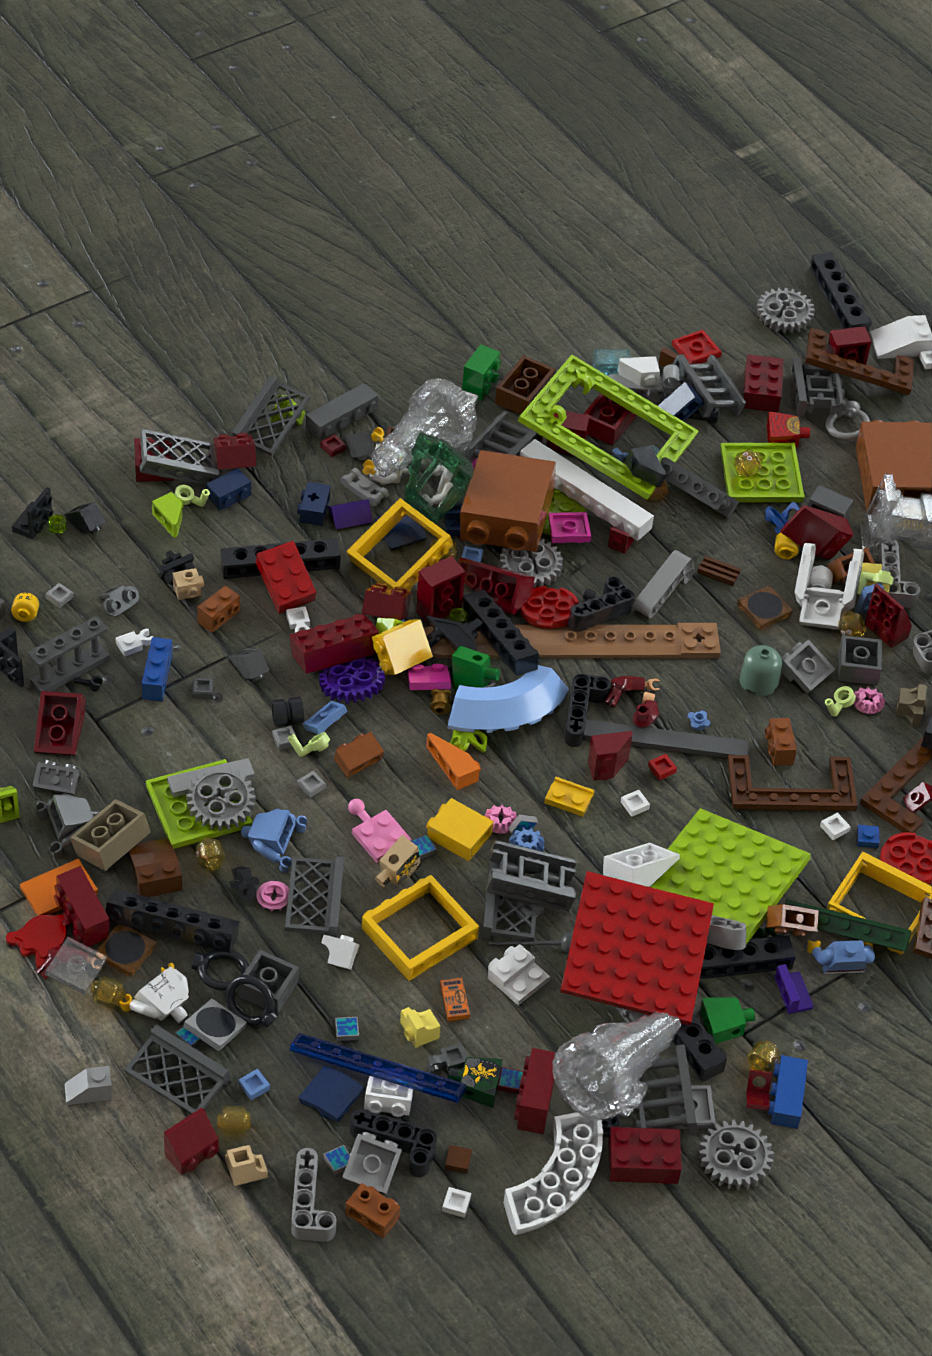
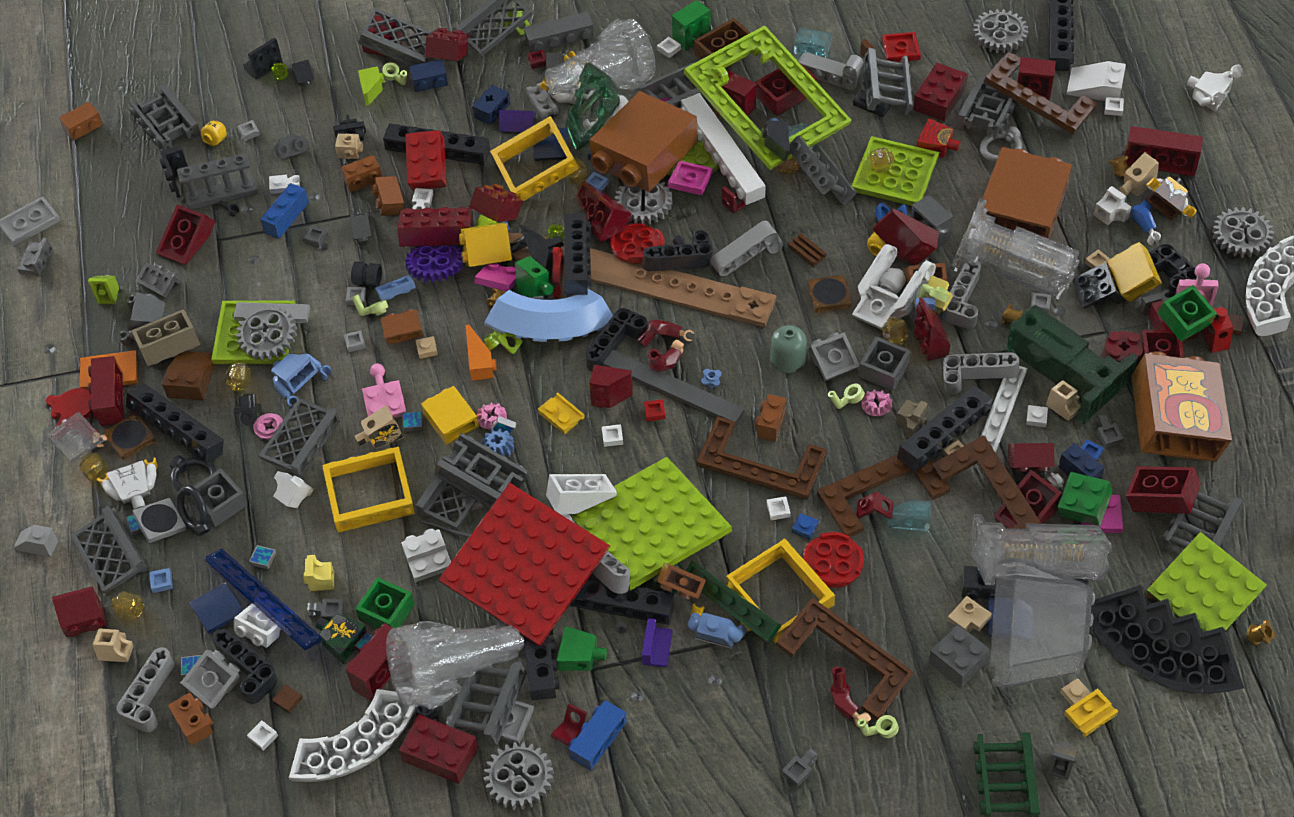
camera: 30 degrees right, 5 degrees up
dark red brick [416,556,465,626] -> none
tile [440,978,470,1021] -> none
white slope [618,356,660,386] -> none
brick [658,382,704,422] -> none
clear yellow head [747,1041,780,1072] -> none
none -> green brick [355,577,415,631]
none -> dark orange brick [372,176,404,216]
none -> tan plate [416,336,438,359]
none -> red tile [553,247,564,299]

